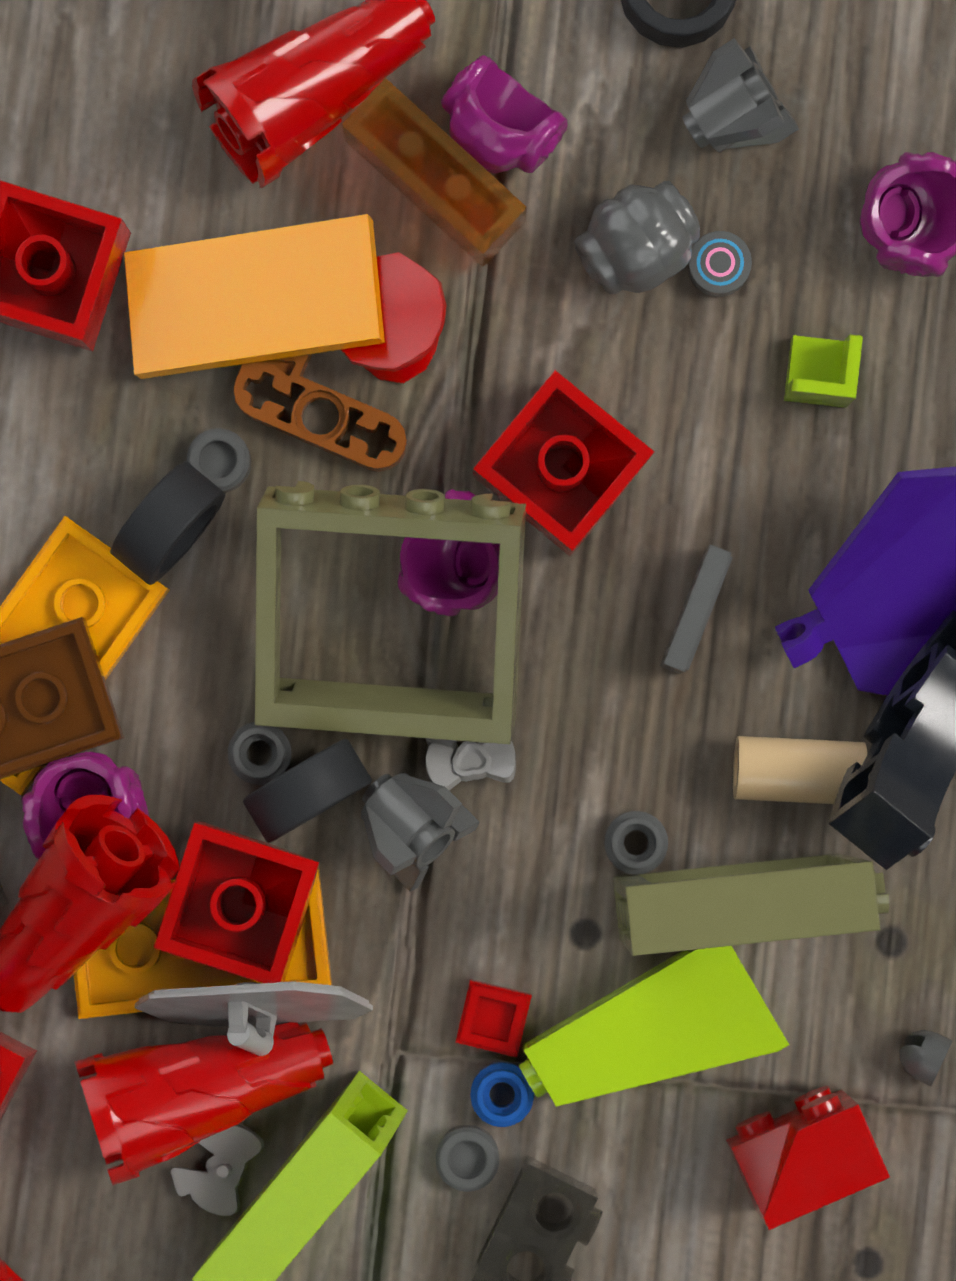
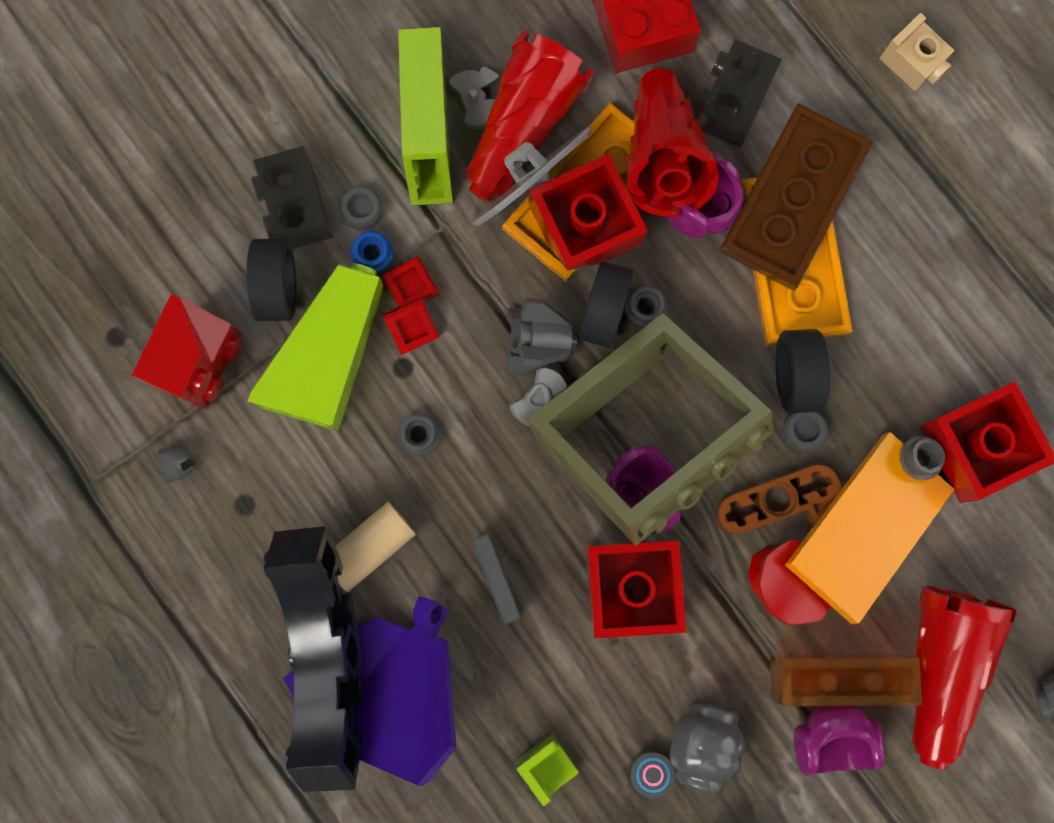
camera: 135 degrees right, 5 degrees down
olive window [613,853,889,956] -> none
none -> black tyre [247,238,297,321]
none -> red tile [382,297,440,355]
none -> dark grey plate [900,436,945,480]

